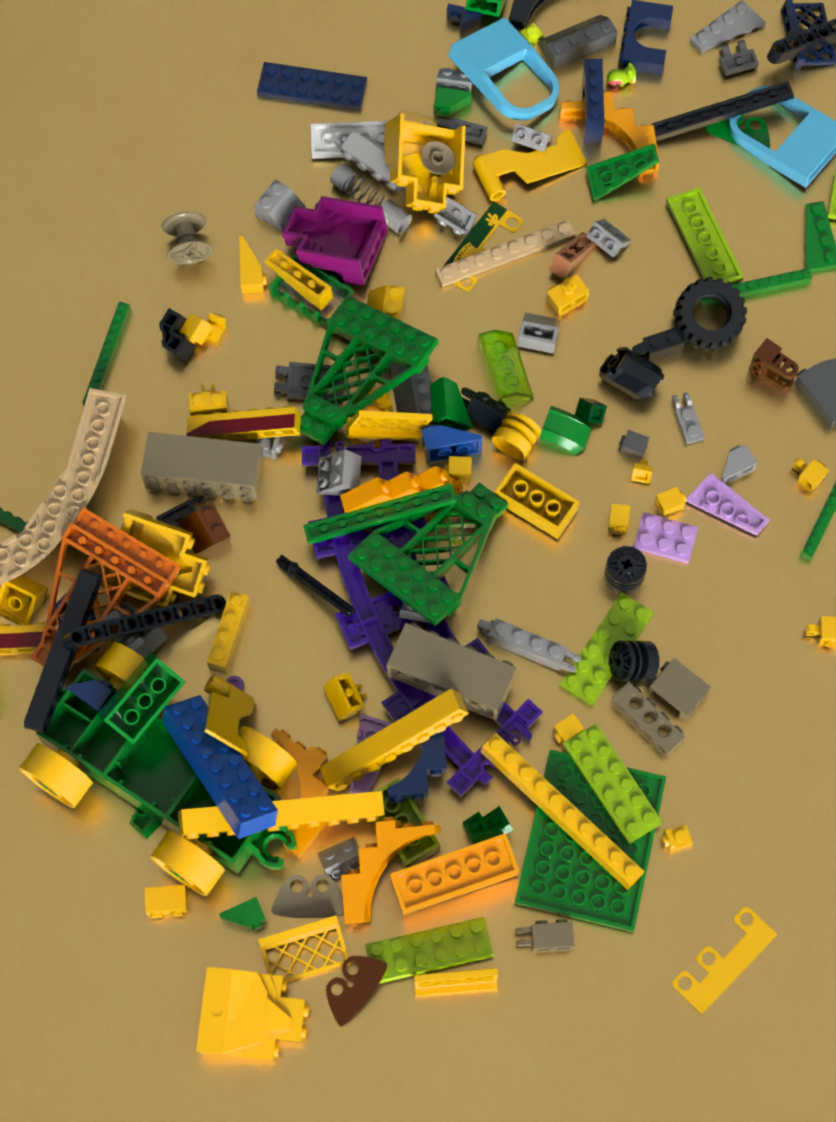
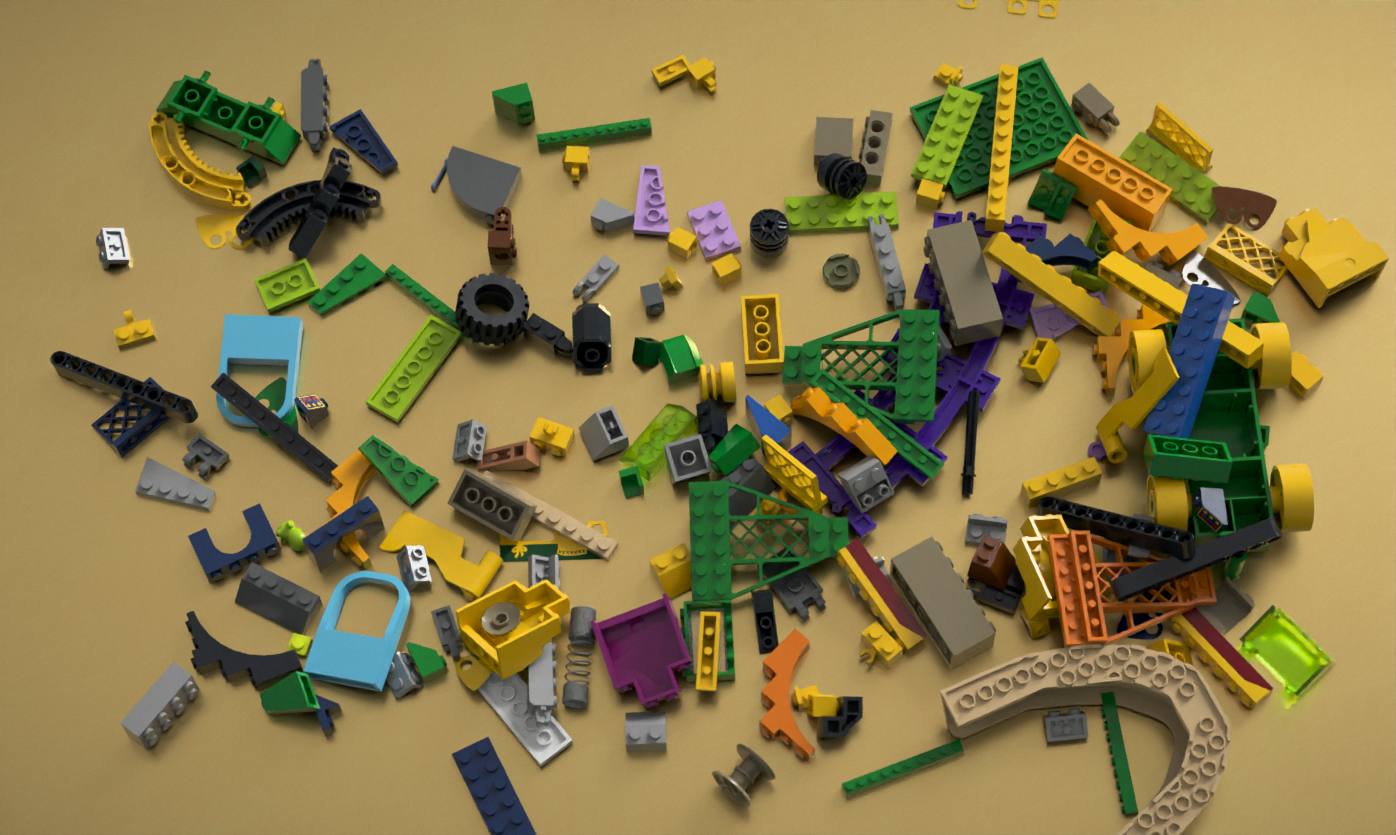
camera: 125 degrees left, 5 degrees down
yellow slope [239,236,267,293] -> none
none -> slope [294,394,329,428]
none -> dark tan brick [447,469,537,541]
none -> green panel [619,466,644,499]
none -> light grey slope [664,434,712,485]
none -> black slope [751,589,779,653]
none -> orange arch [759,628,815,761]
none -> olive tile [823,254,860,289]
none -> light grey bracket [965,514,1008,546]
none -> light grey bracket [1043,708,1088,742]
none -> dark tan panel [1195,576,1255,636]

